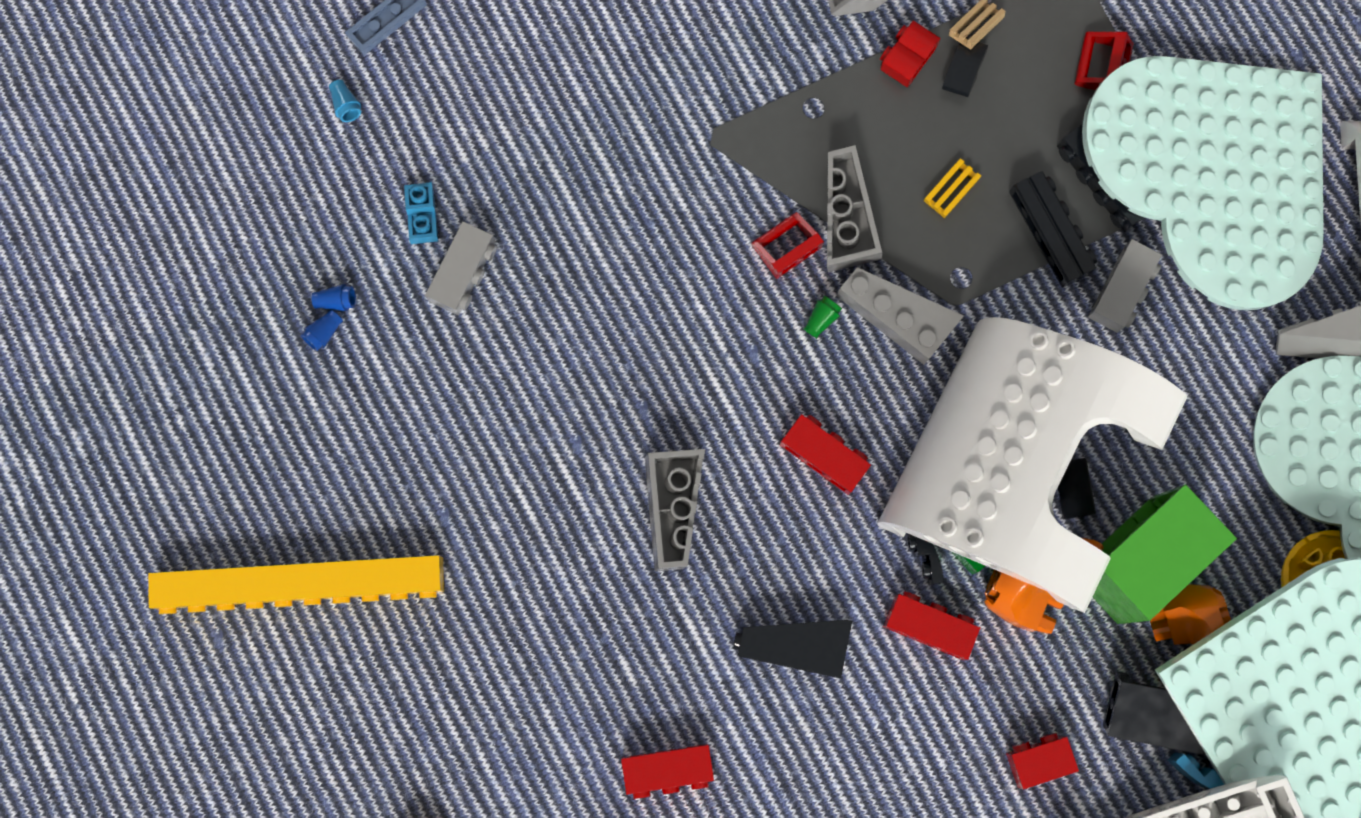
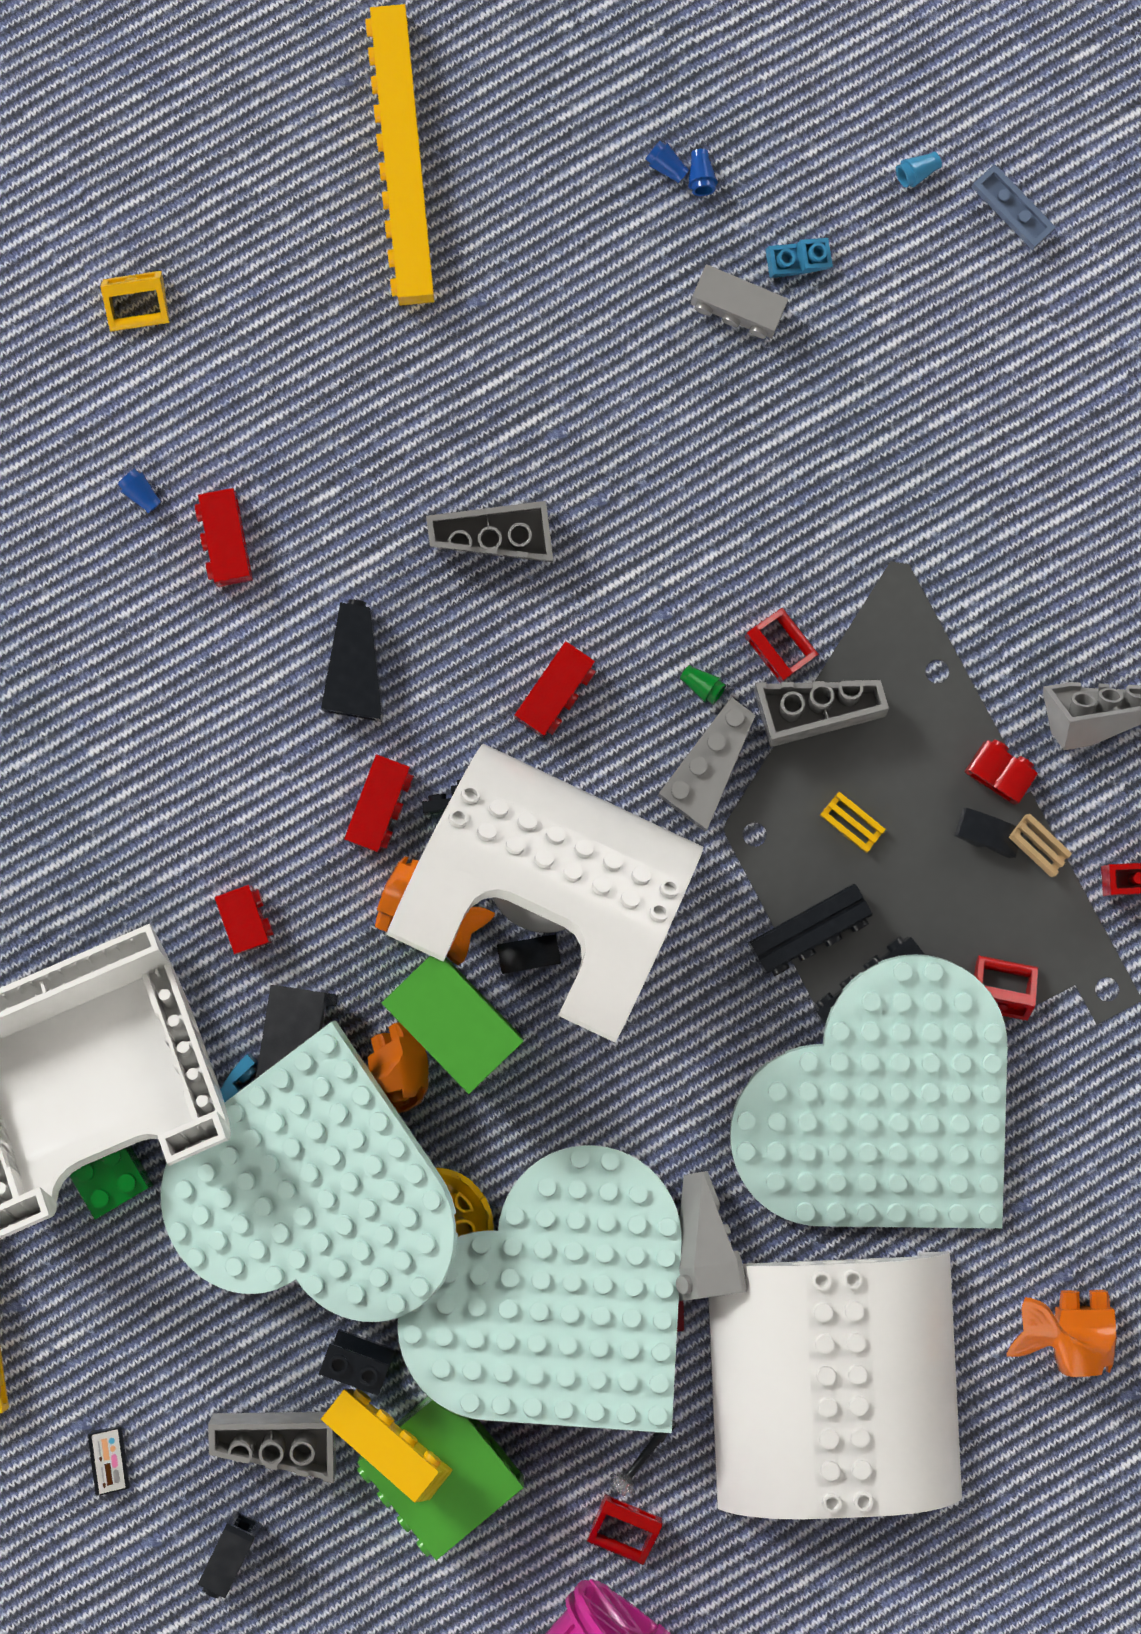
camera: 80 degrees right, 5 degrees up
light grey brick [1088,239,1162,333] -> none

